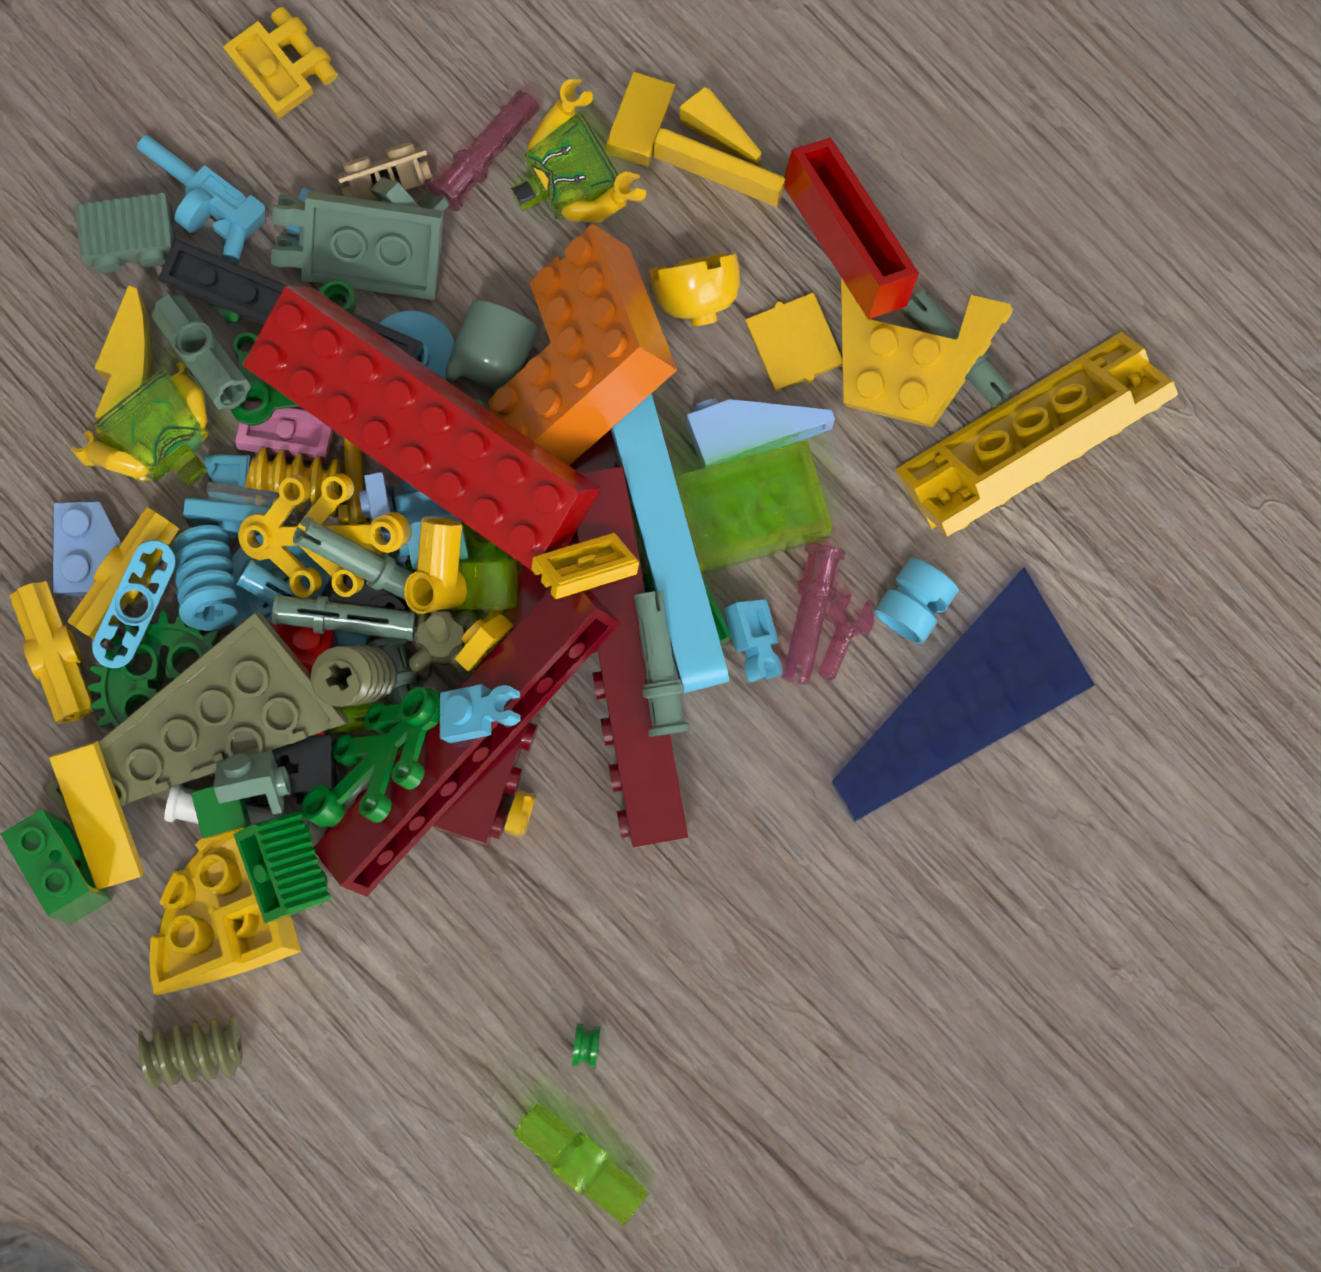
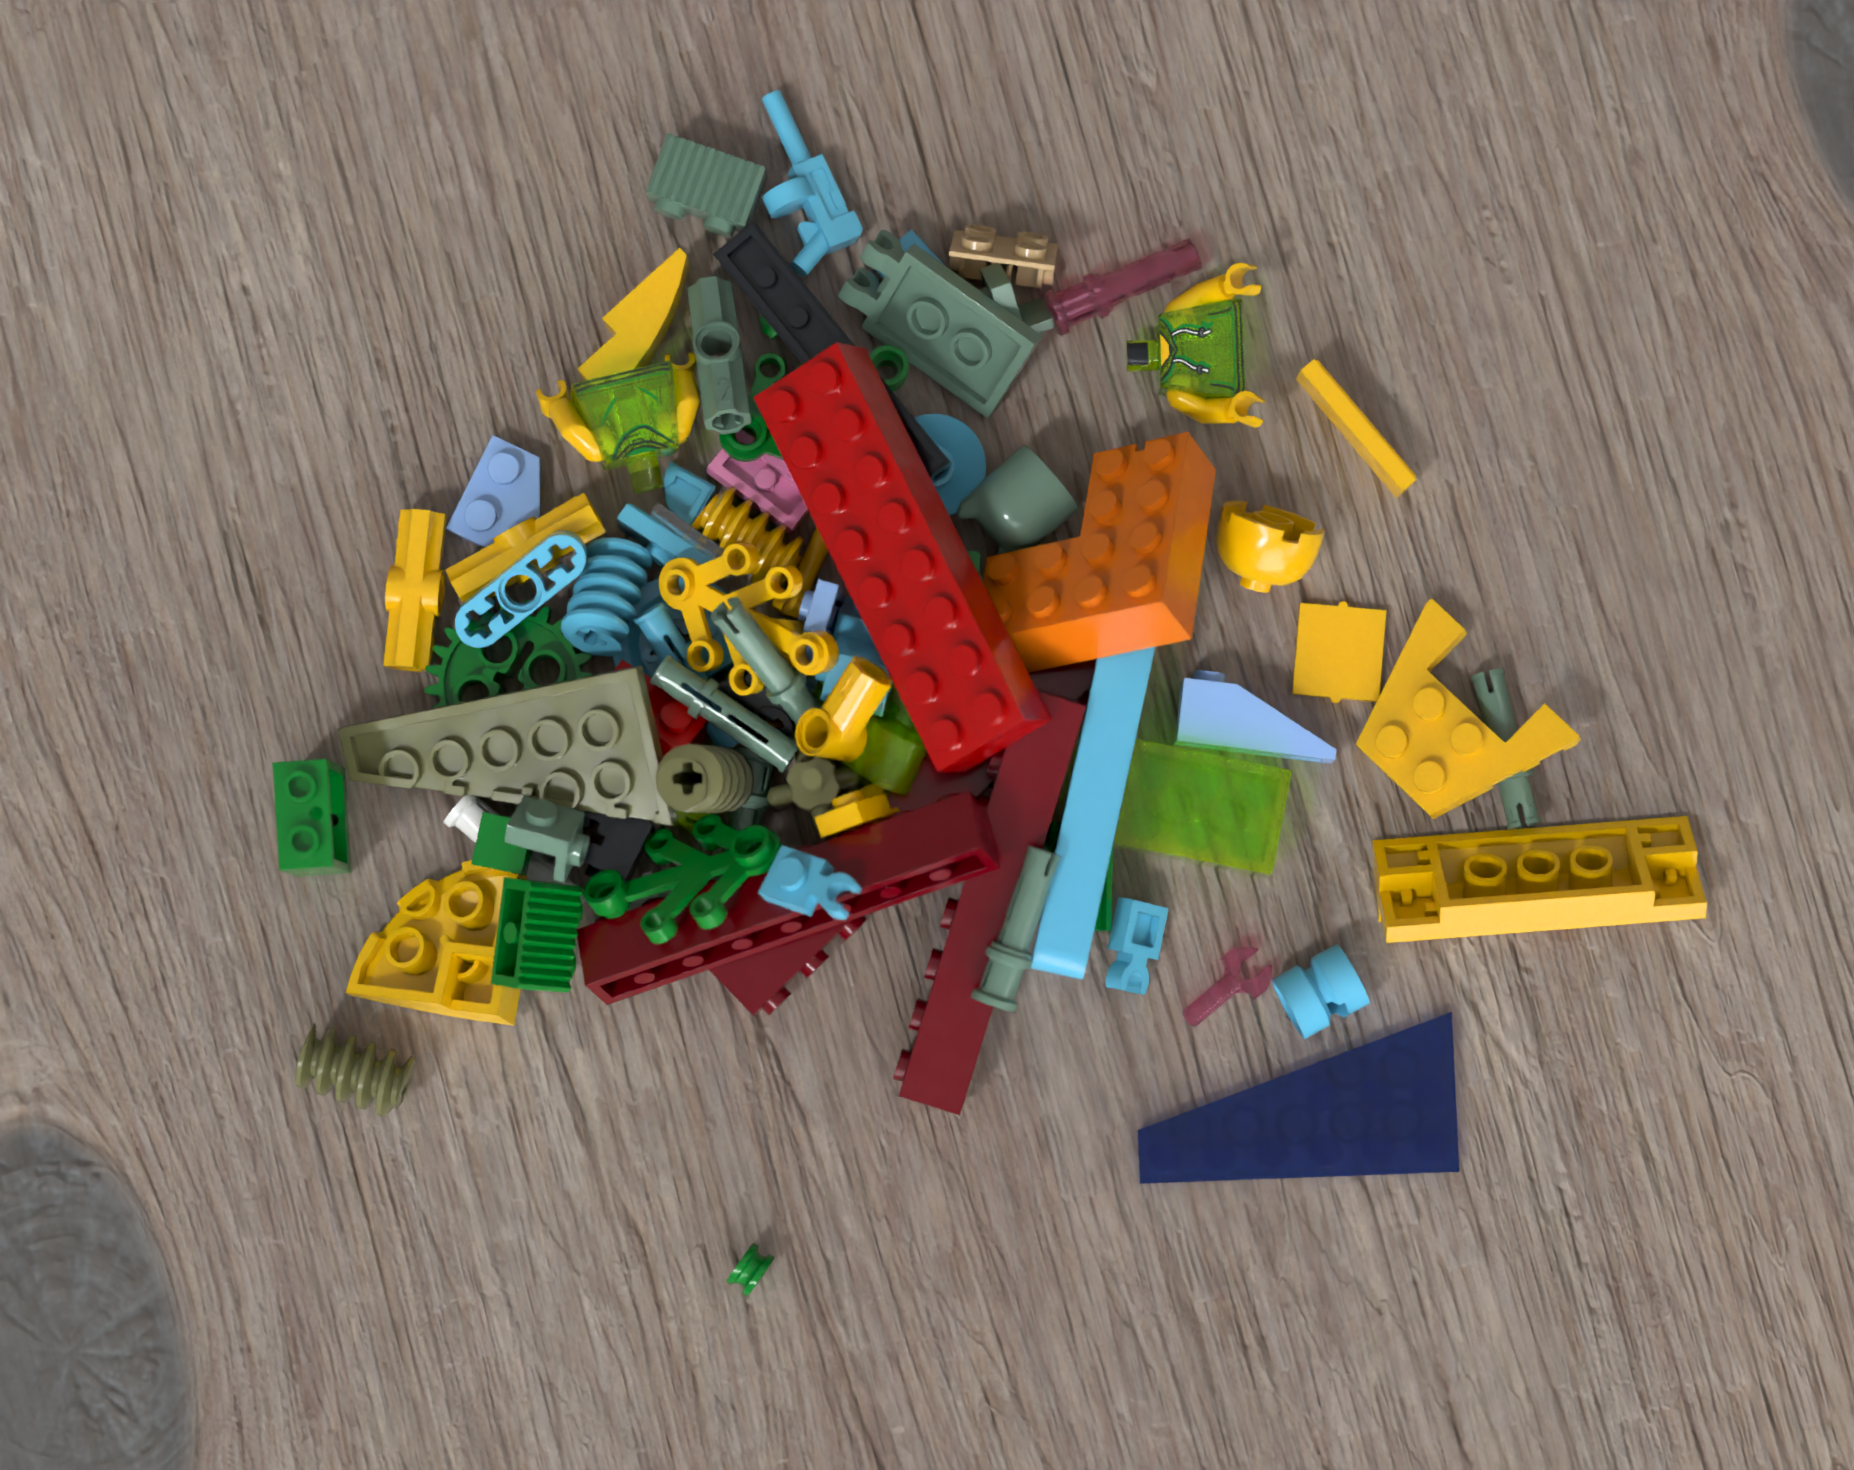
camera: 30 degrees right, 5 degrees up
yellow tile [49,741,145,890] -> none
yellow plate [223,7,338,120] -> none
yellow tile [504,789,536,838] -> none
clear neon green piece [513,1102,649,1225] -> none
yellow tile [531,532,639,599] -> none
yellow slope [606,72,676,168] -> none
yellow slope [679,87,762,167] -> none
clear pink pin [781,543,846,685] -> none
red brick [784,137,919,319] -> none

